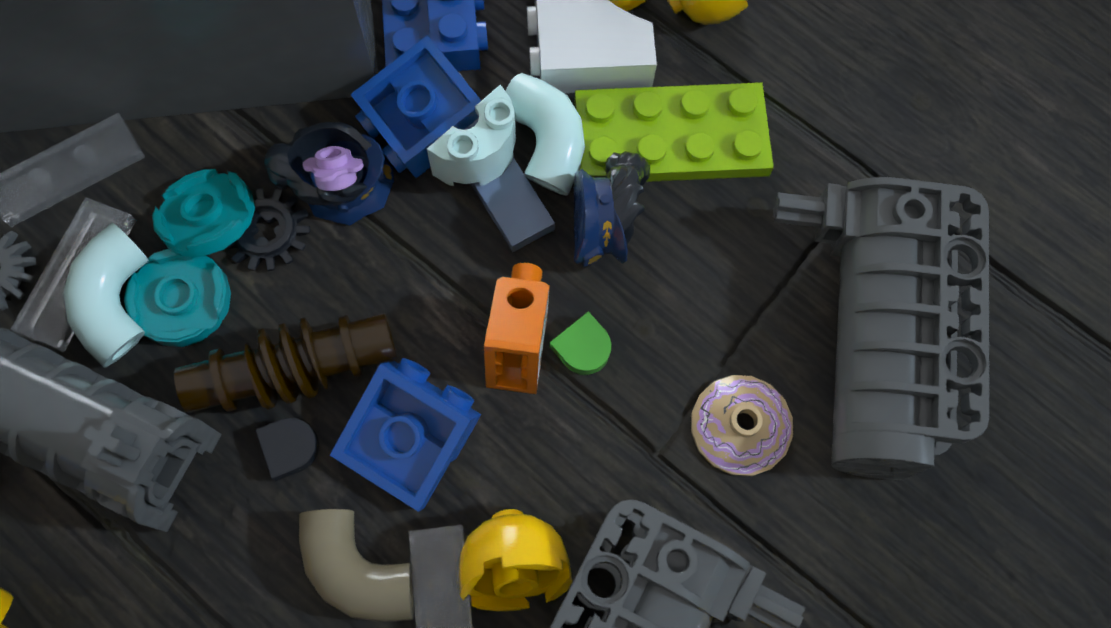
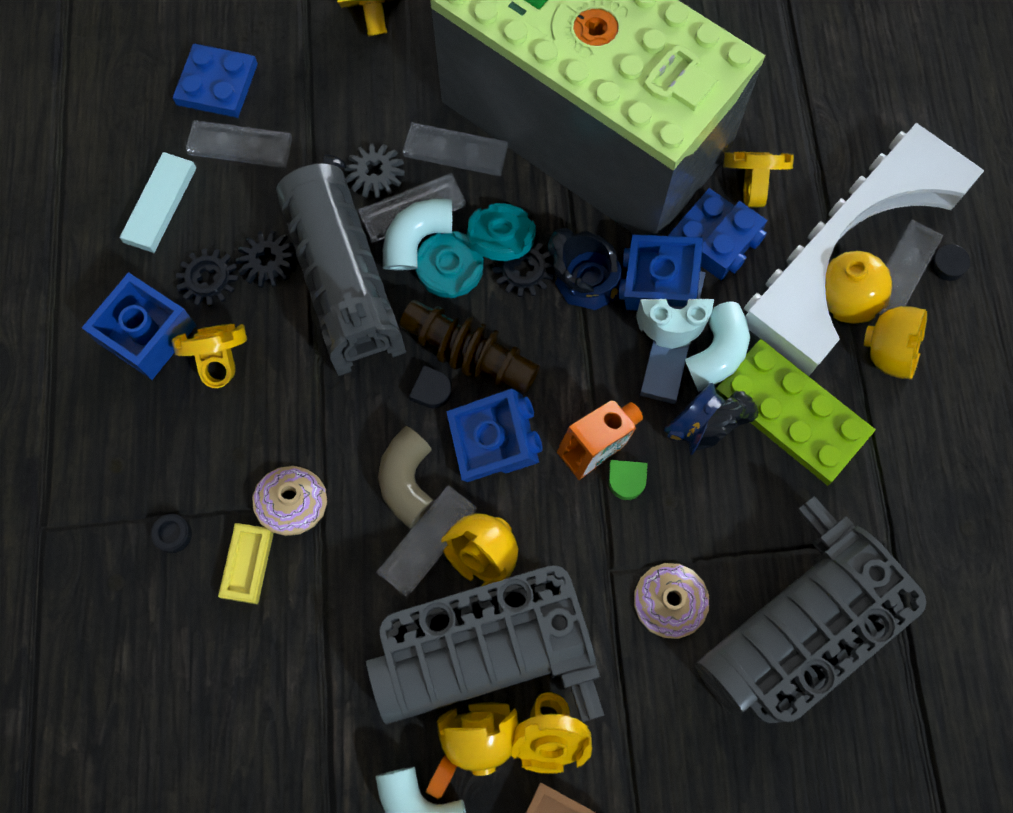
camera: 50 degrees right, 0 degrees up
lavender plate [303,146,363,191] -> none

